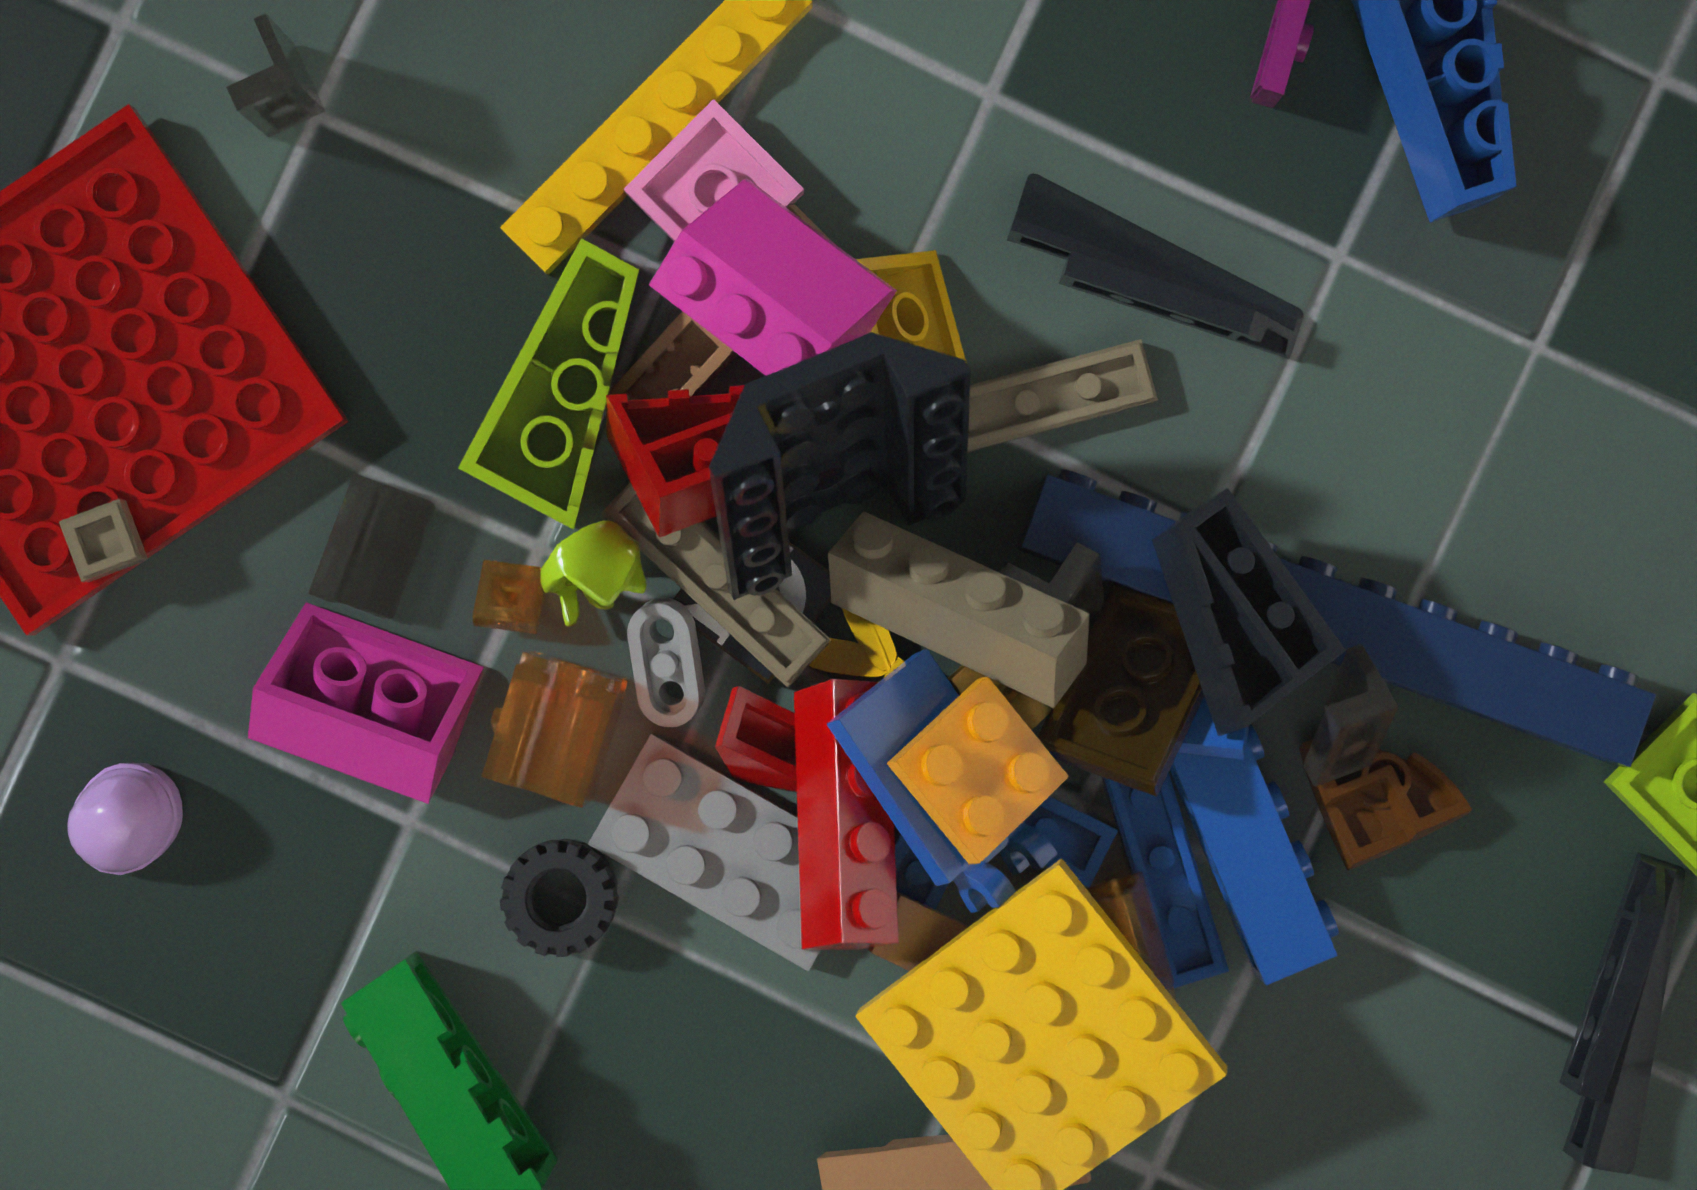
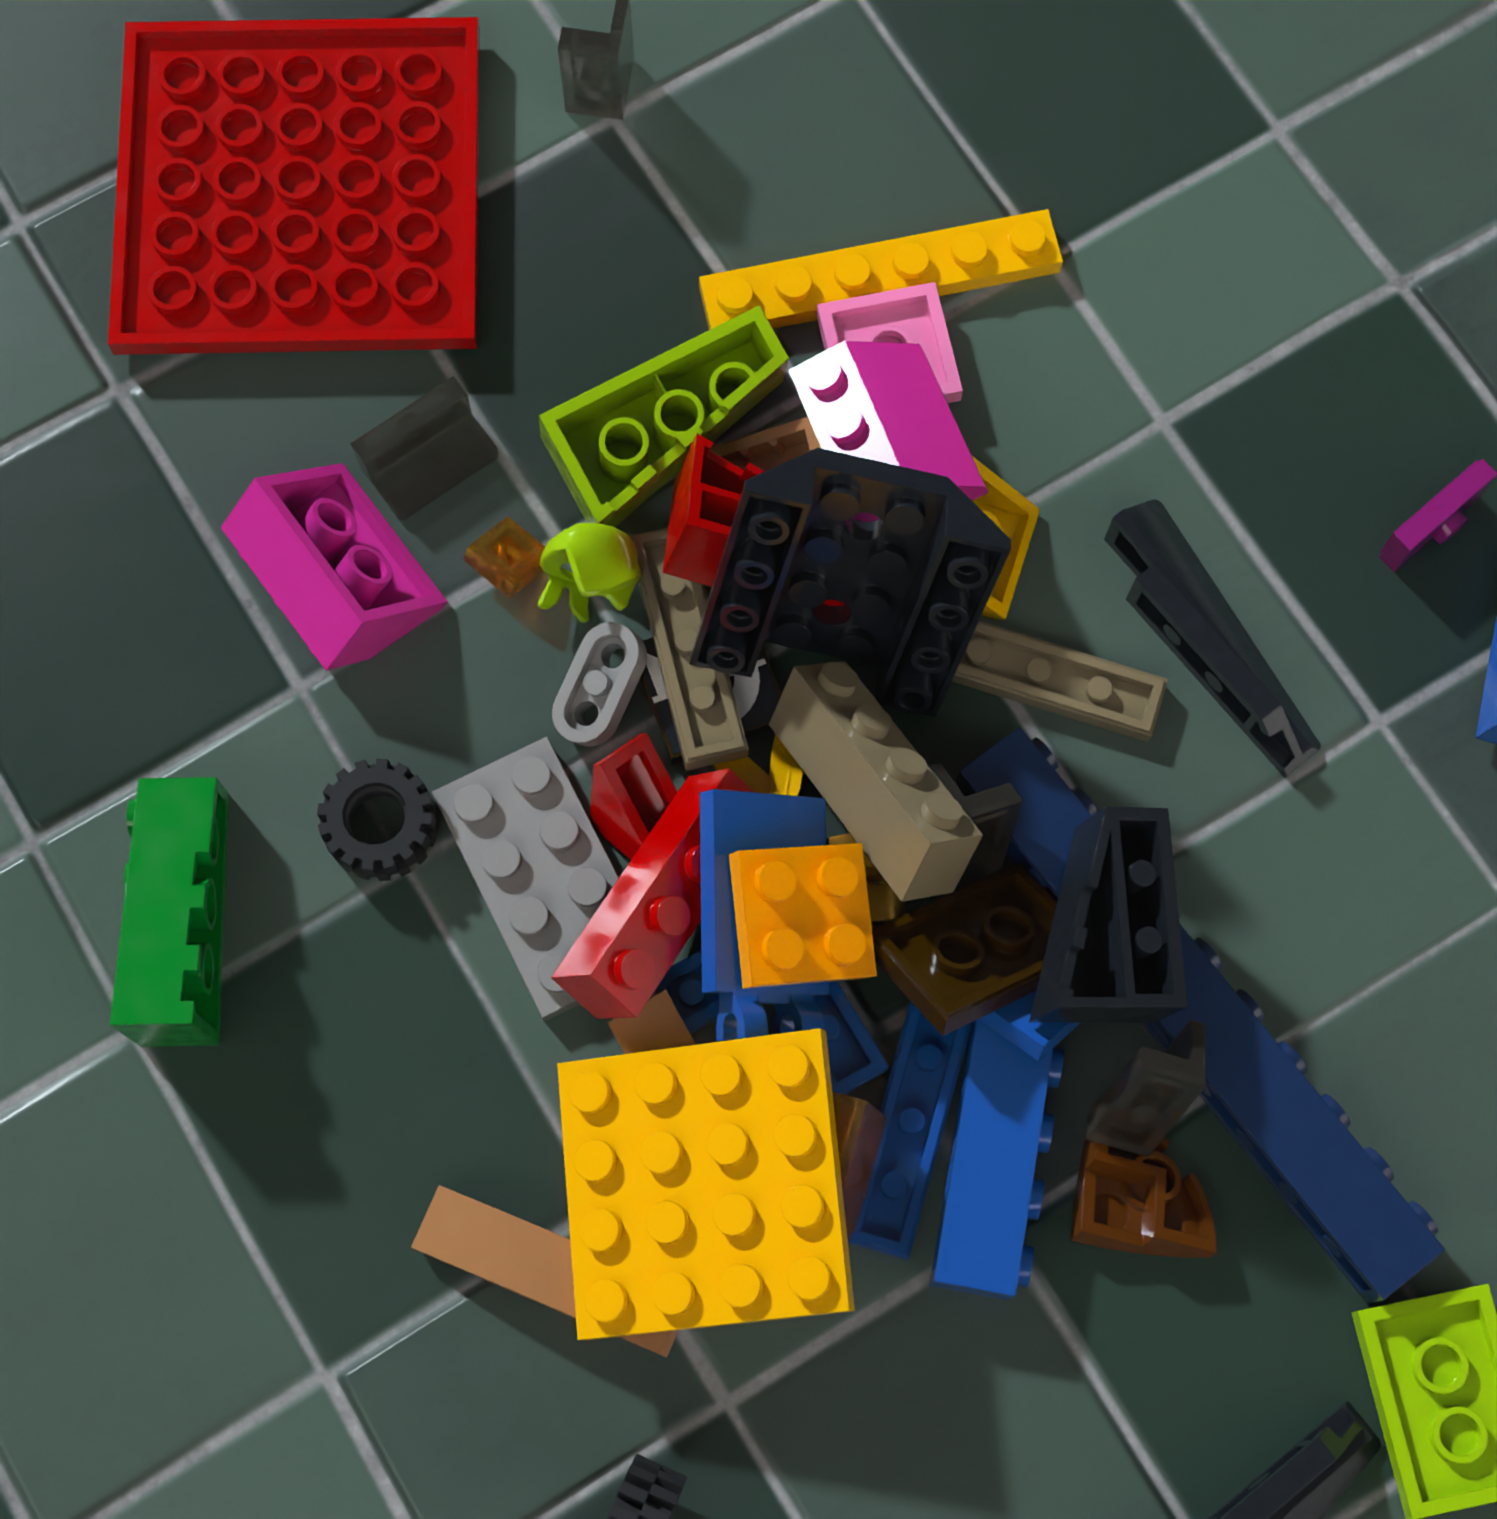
camera: 30 degrees right, 15 degrees down
dark tan tile [59,499,148,582] -> none
lavender hat [67,763,183,875] -> none
clear orange piece [481,651,628,808] -> none

